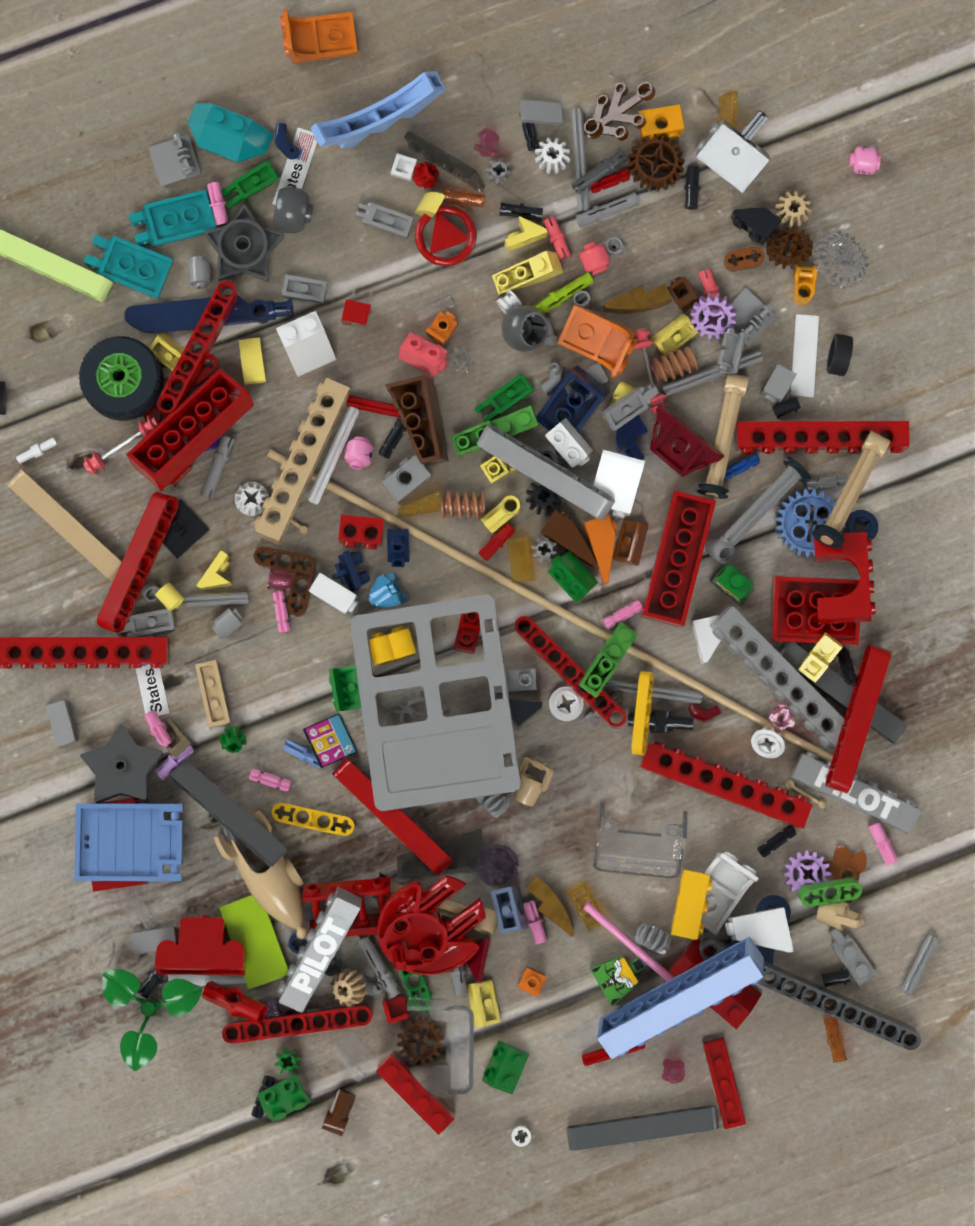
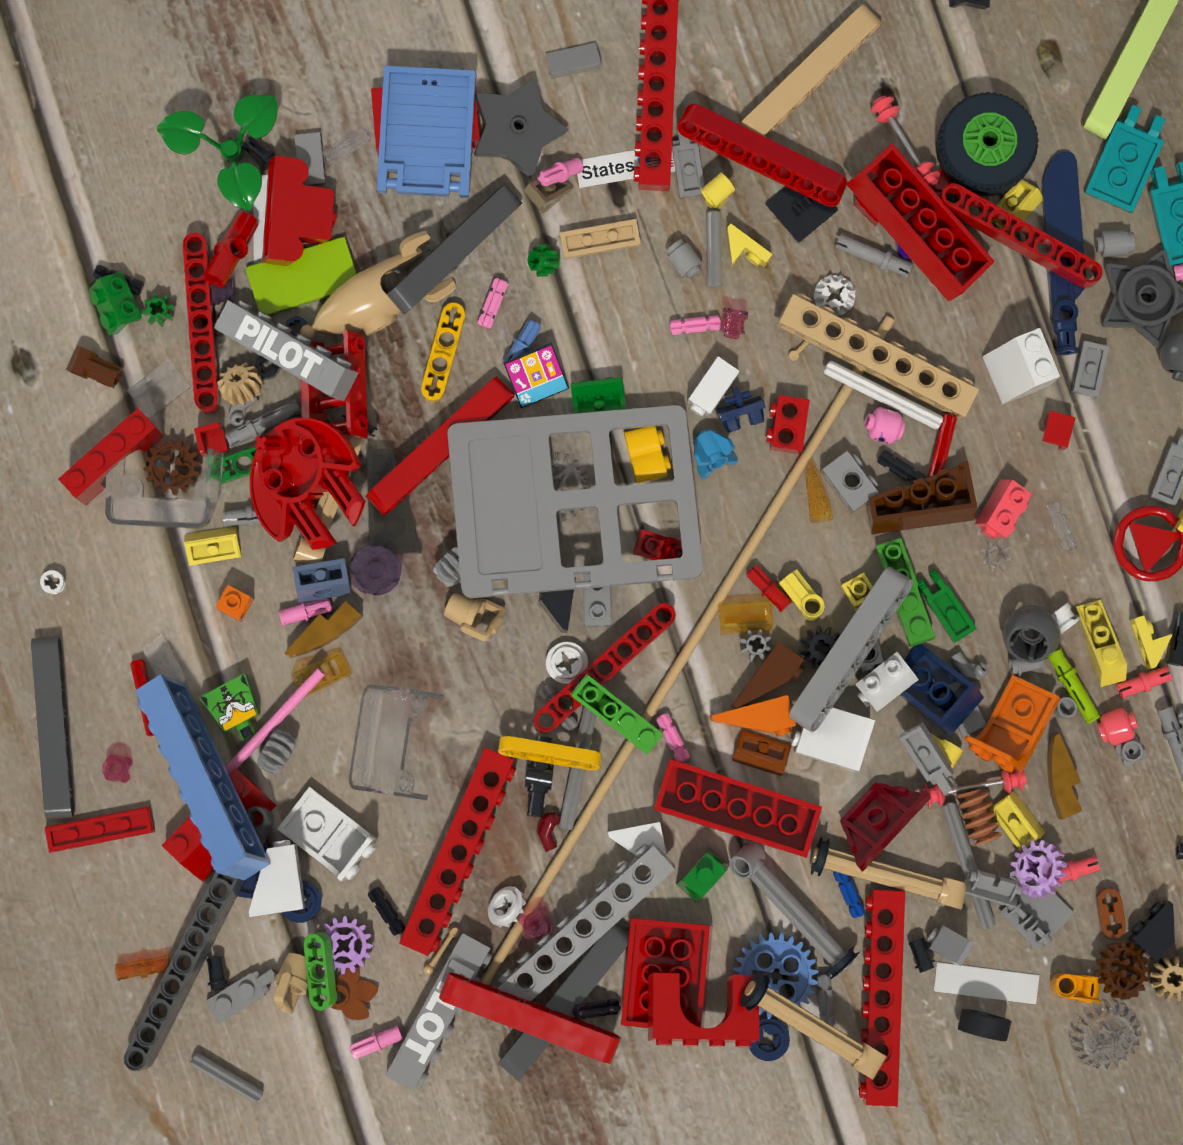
camera: 90 degrees right, 0 degrees up
white bar [16,437,58,464] -> none
light grey hinge [141,583,160,602] -> none
lavender axle [154,745,194,780] -> none
red beam [184,354,219,388] -> none
light yellow slope [239,337,266,385] -> none
reddish brown beam [254,547,316,617] -> none
dark blue hips [387,529,409,567] -> none
orange brick [426,311,458,347] -> none
nougat piece [441,491,485,519] -> none
dark red slope [466,937,490,982] -> none
green bracket [482,1041,529,1095] -> none
green brick [547,551,599,603] -> none
clear blue brick [615,415,648,461] -> none
reddish brown brick [667,276,700,313] -> none
yellow brick [670,869,713,940] -> none
light yellow slope [798,632,843,683] -> none

